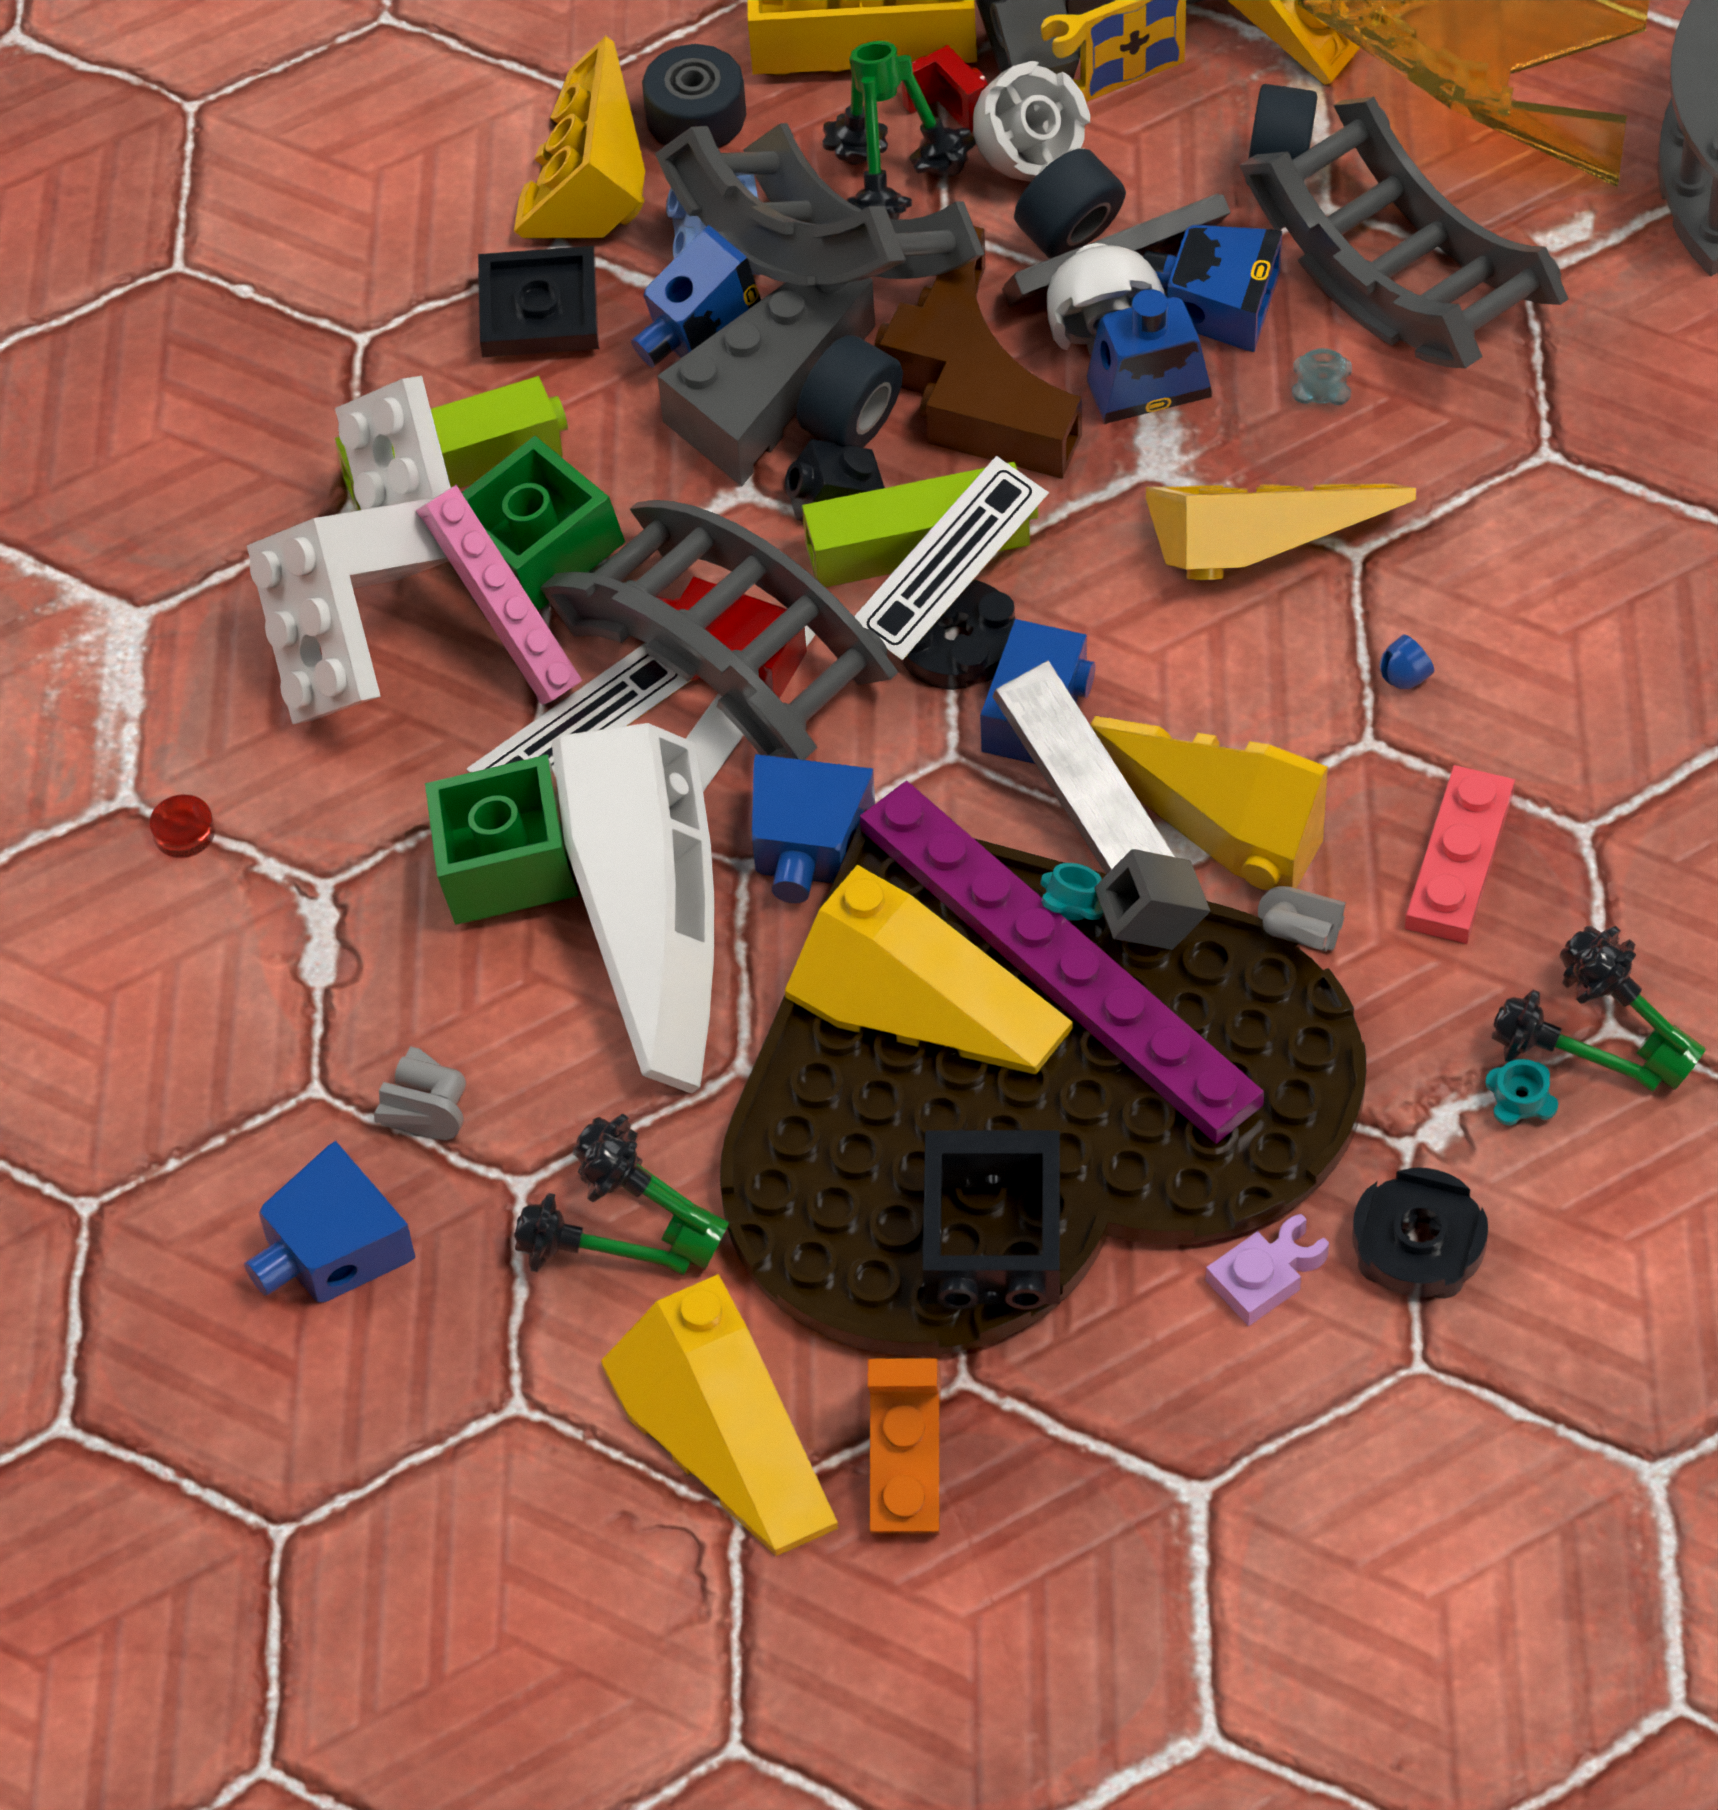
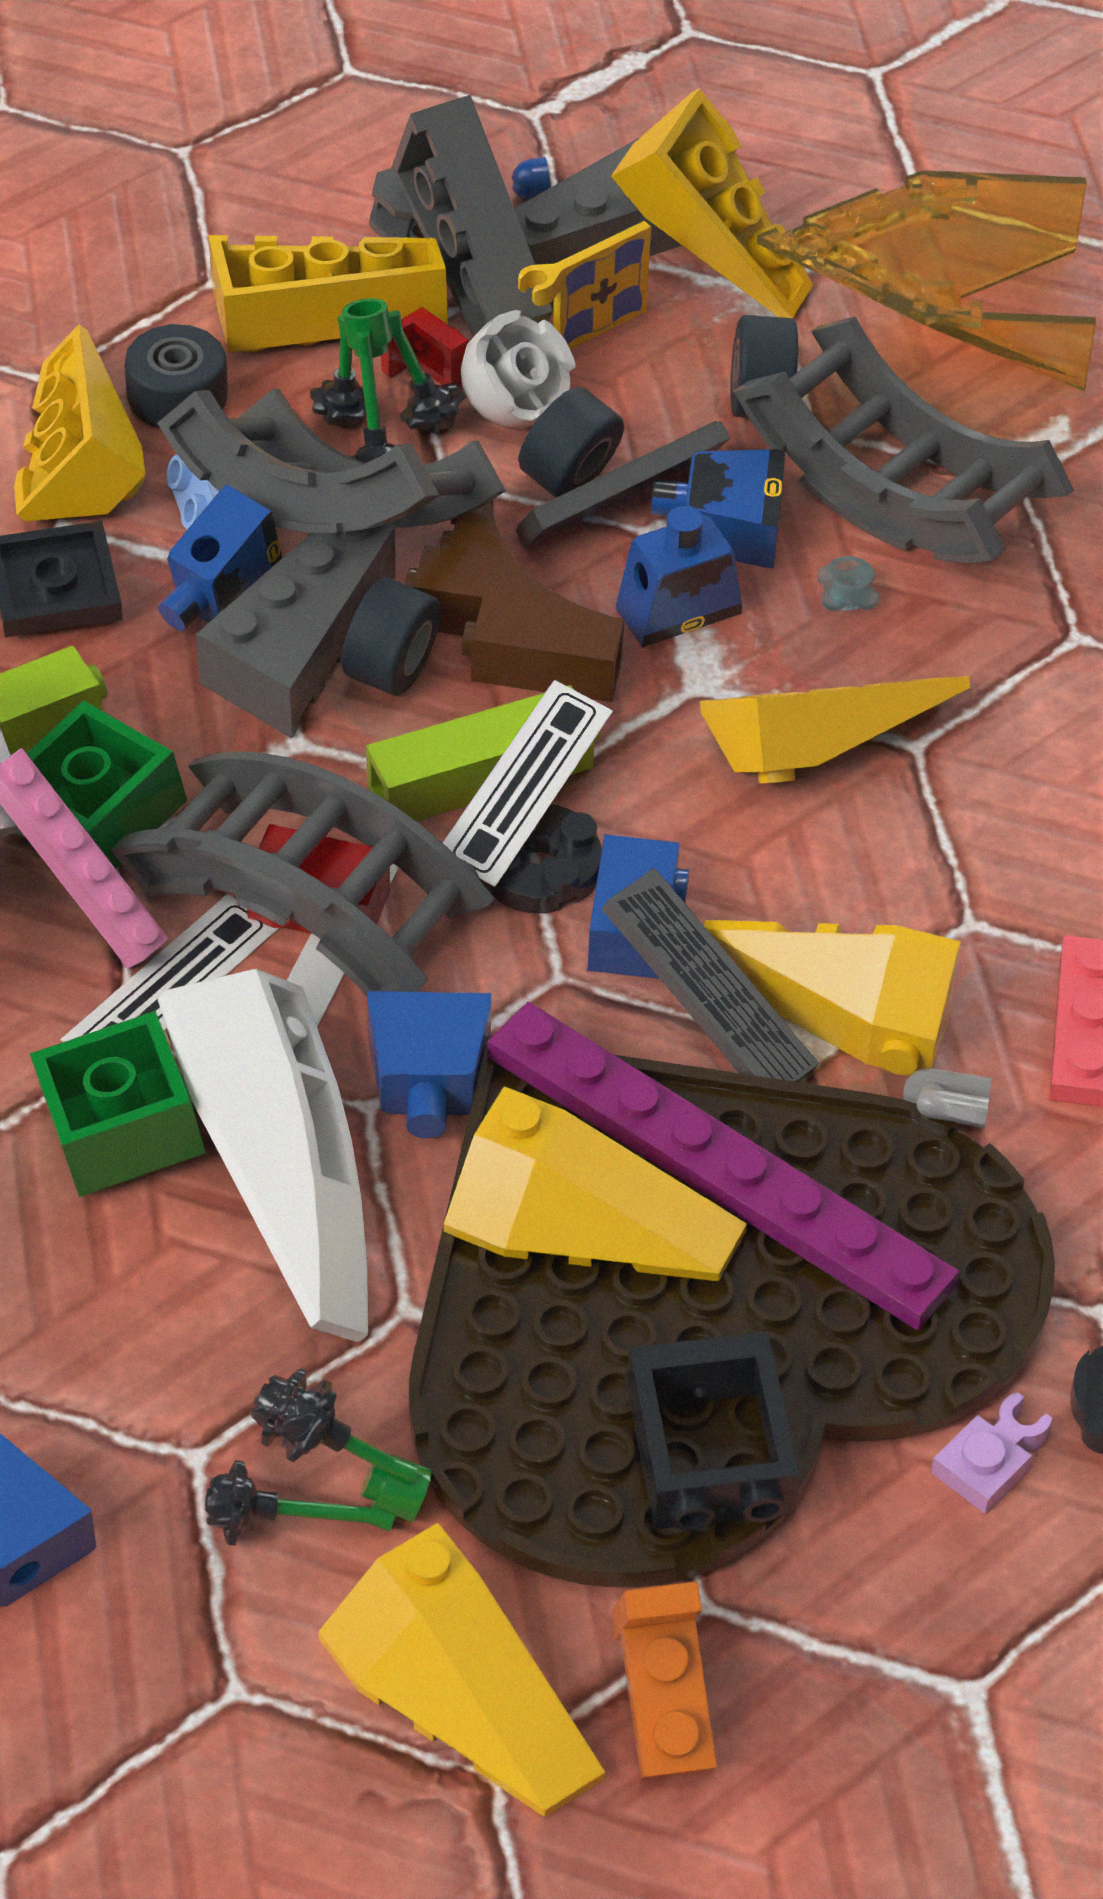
camera: 15 degrees left, 5 degrees down
light grey piece [374,1046,466,1140] -> none
black bracket [785,439,885,521] -> none
teal plate [1040,863,1104,920] -> none
white cylinder [1047,243,1165,354] -> none
dark grey brick [1094,849,1210,950] -> none
blue hinge [1379,634,1435,689] -> none

